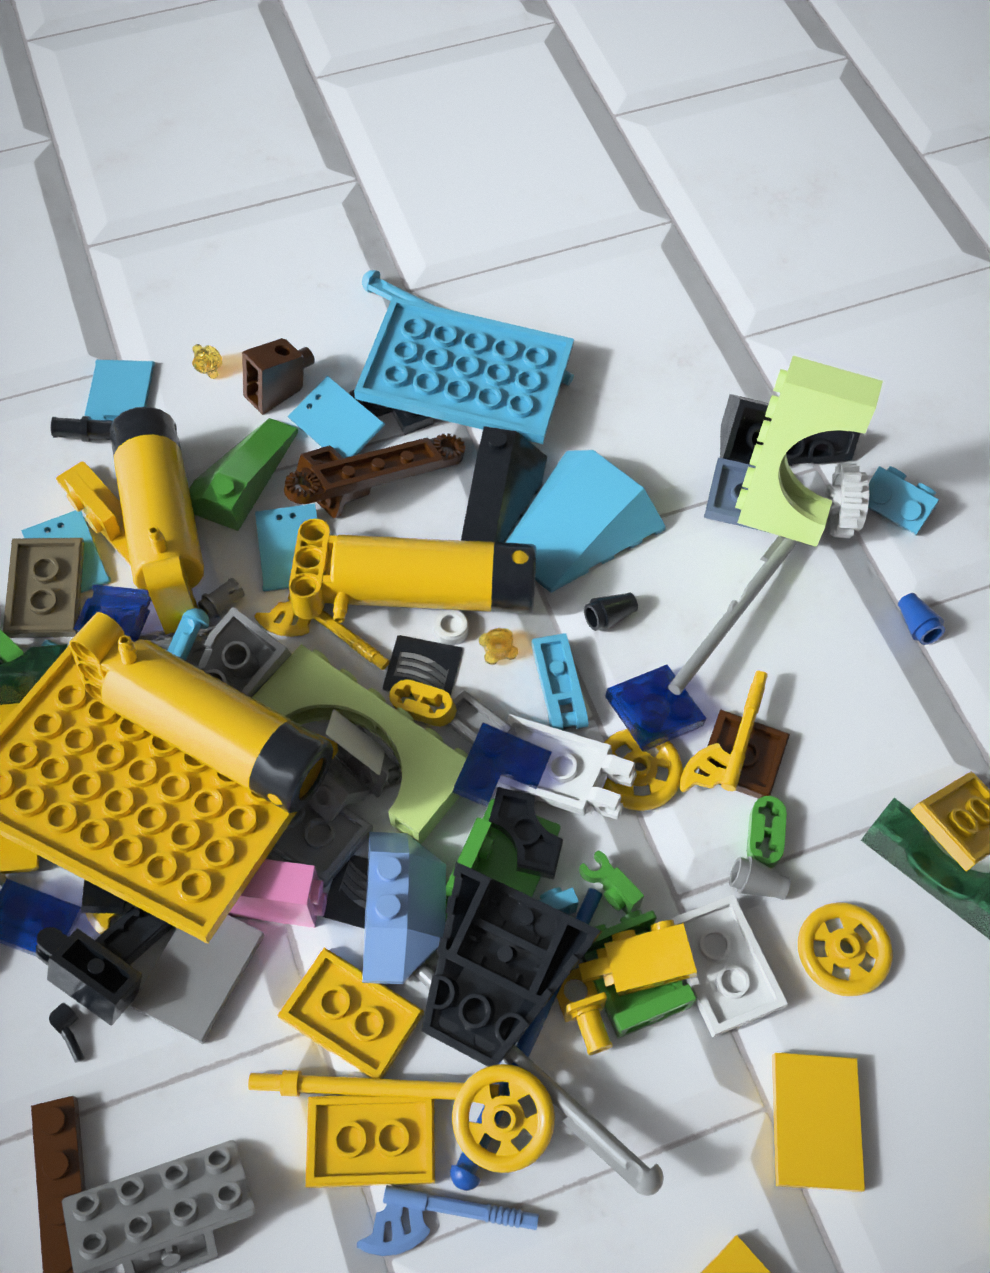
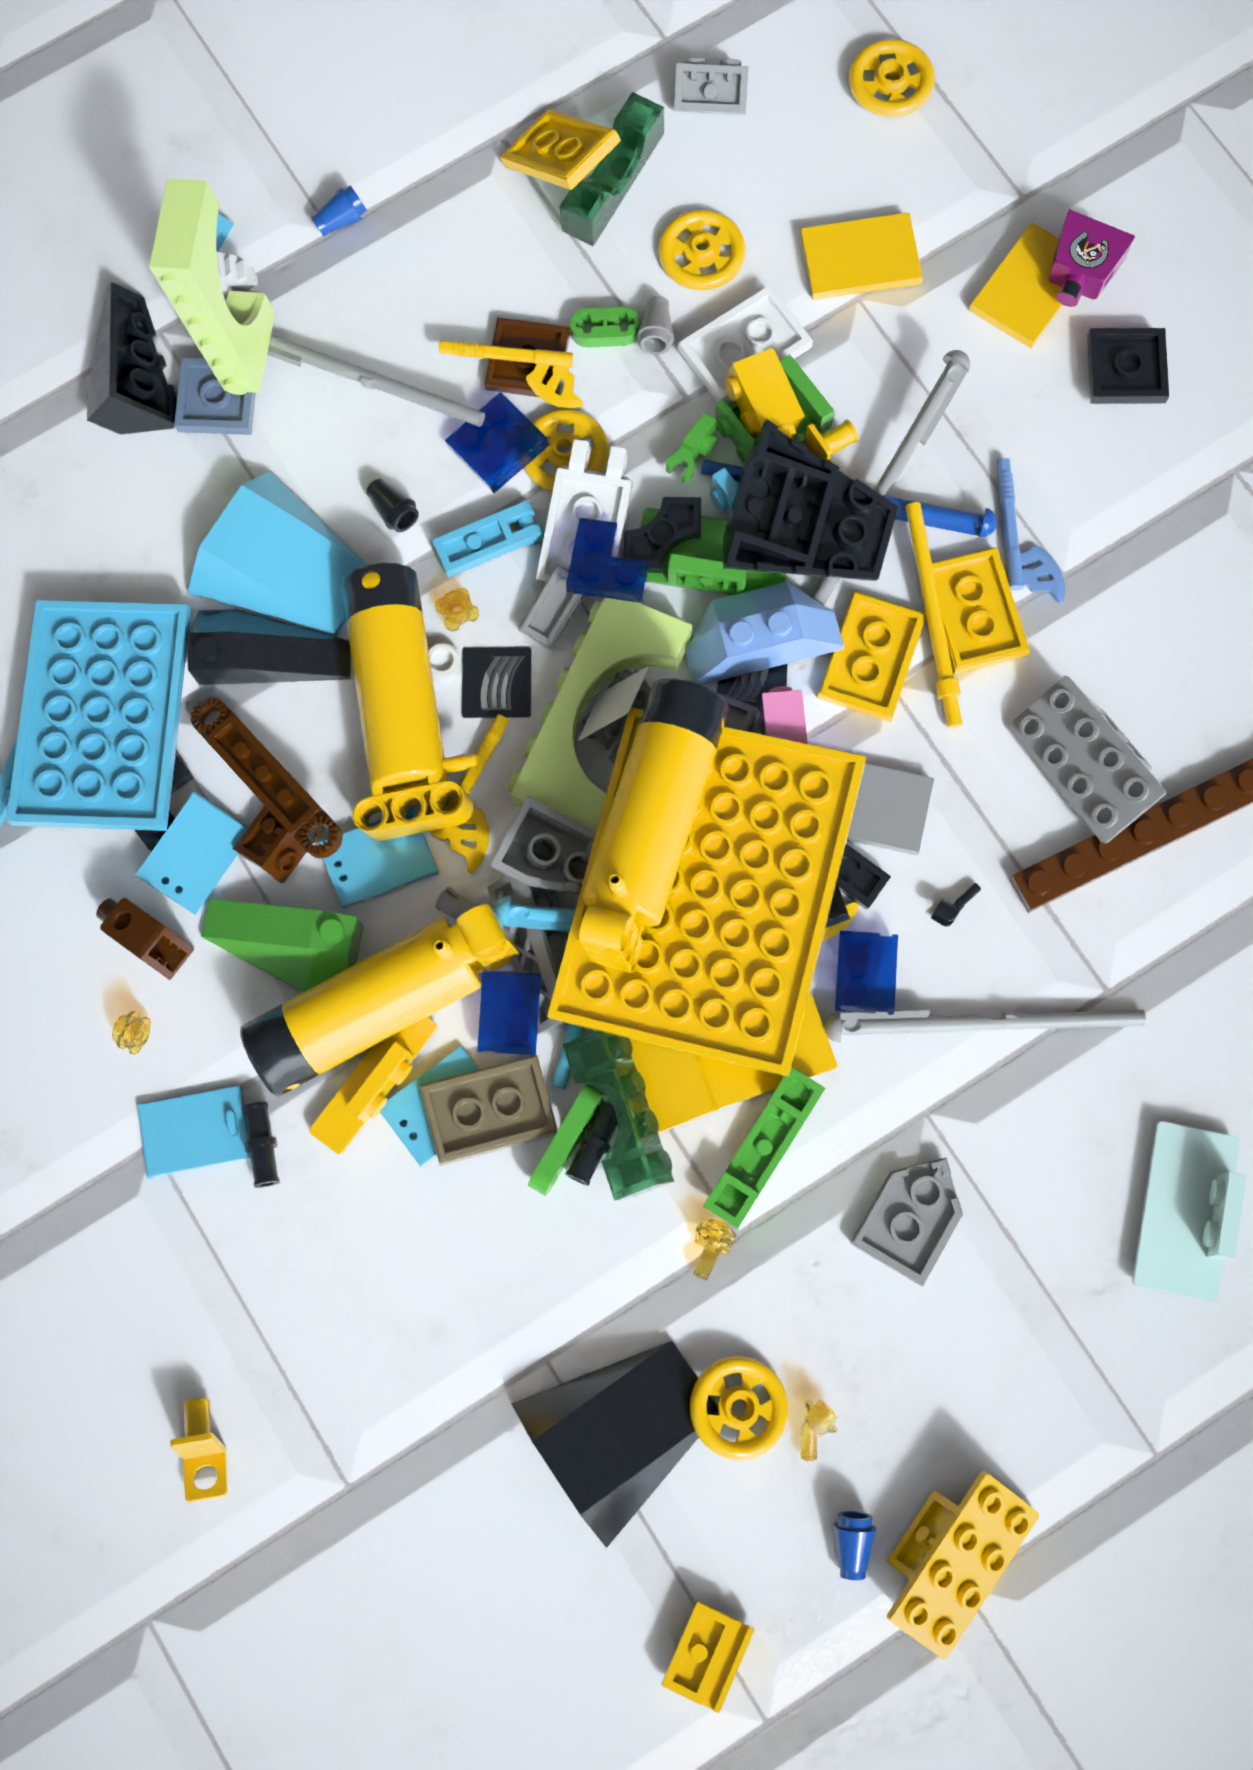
camera: 95 degrees left, 15 degrees up
black brick [36,927,143,1026] -> none
yellow beam [389,680,457,727] -> none
yellow plate [452,1064,555,1173] -> none

